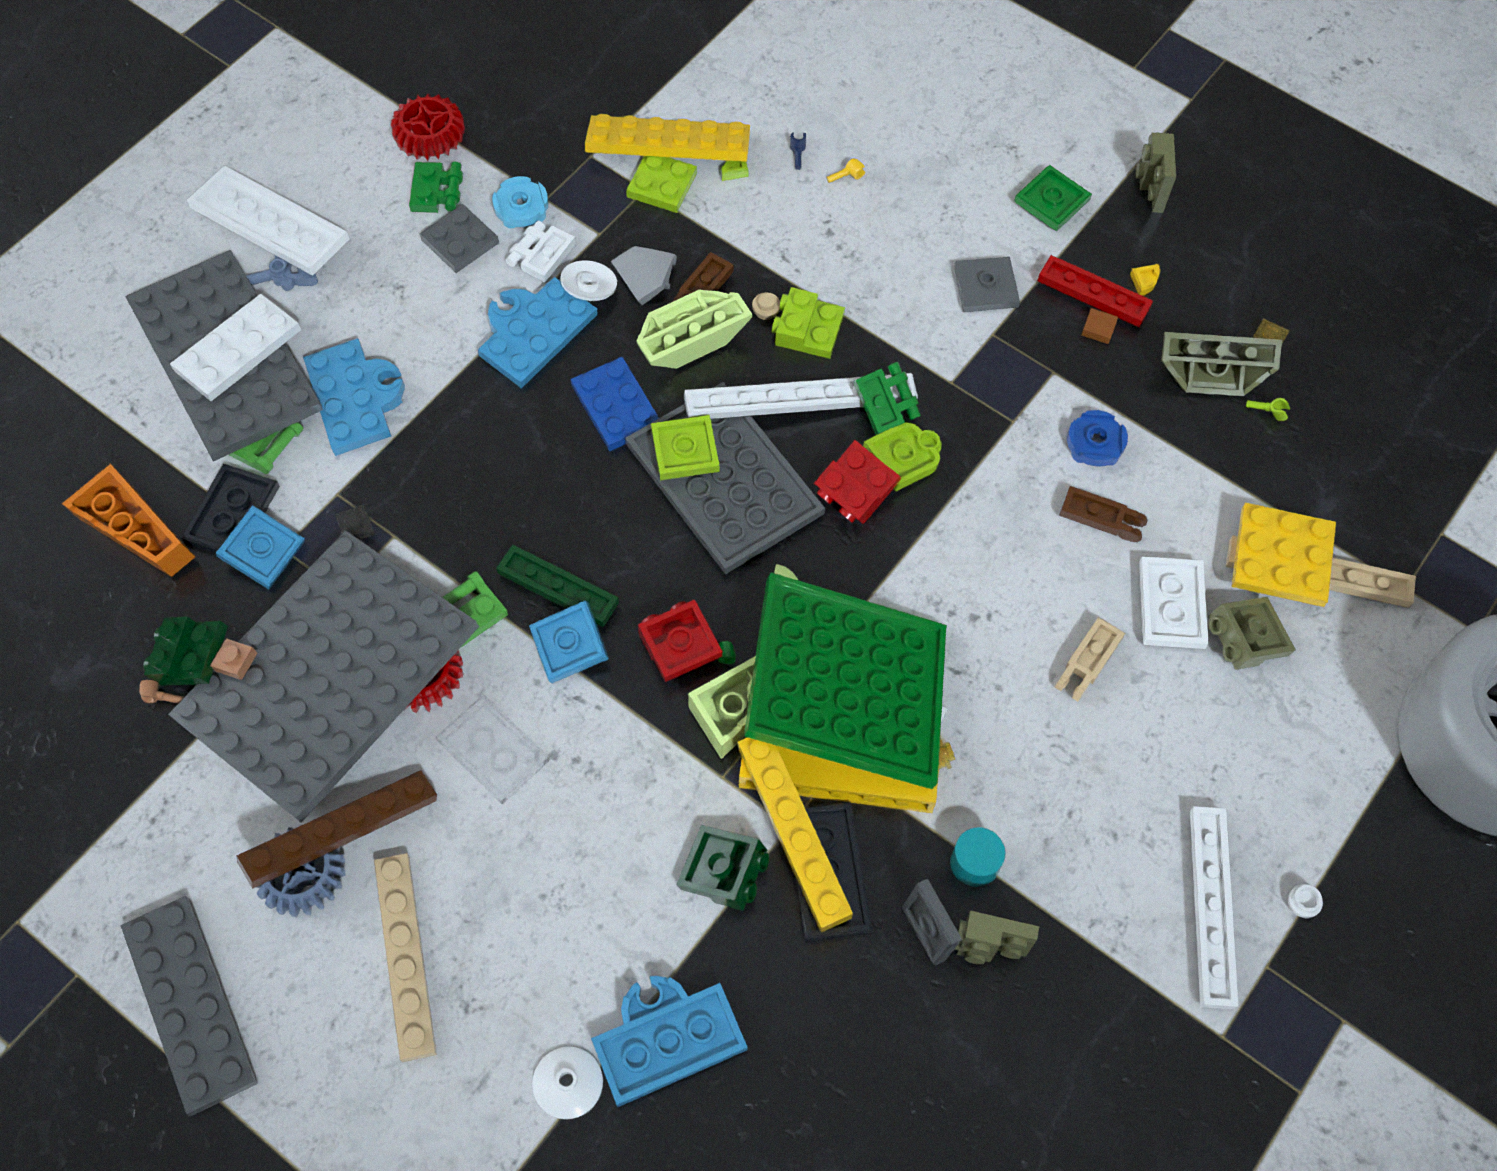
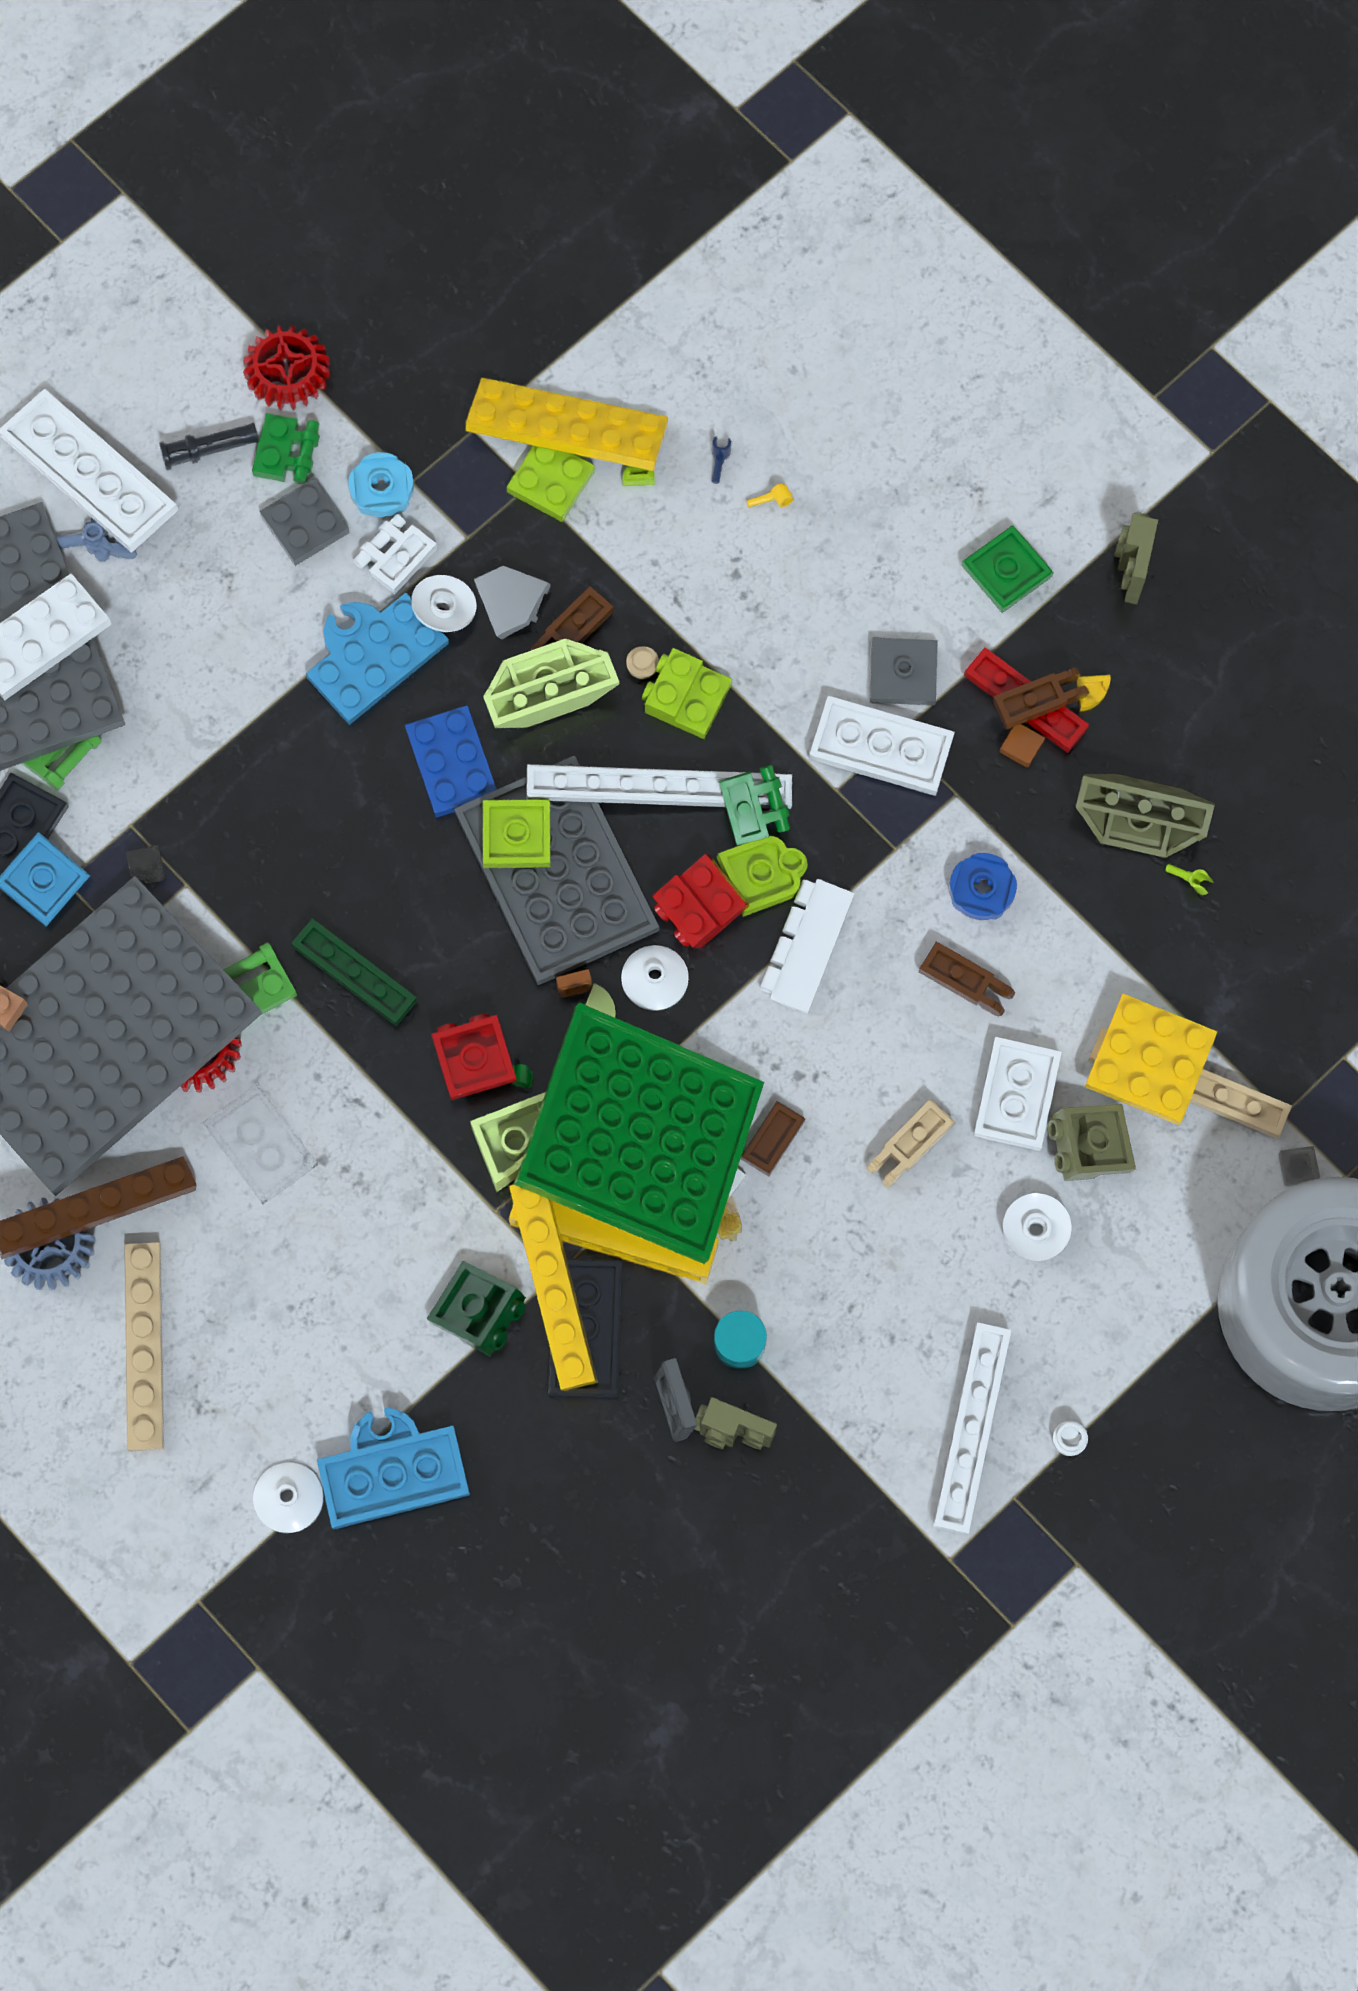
camera: 10 degrees right, 10 degrees up
dark azure plate [303,338,405,456] -> none
dark azure plate [529,600,609,684] -> none
clear yellow plate [1253,318,1290,344] -> none
none -> black pin [159,422,259,471]
none -> dark orange tile [556,969,592,998]
none -> white dish [621,945,688,1011]
none -> reddish brown tile [741,1101,806,1177]
none -> white windscreen [760,879,855,1014]
none -> white plate [809,696,955,796]
none -> reddish brown hinge [993,668,1089,730]
none -> white dish [1003,1193,1072,1261]
none -> clear smoke plate [1278,1146,1320,1187]

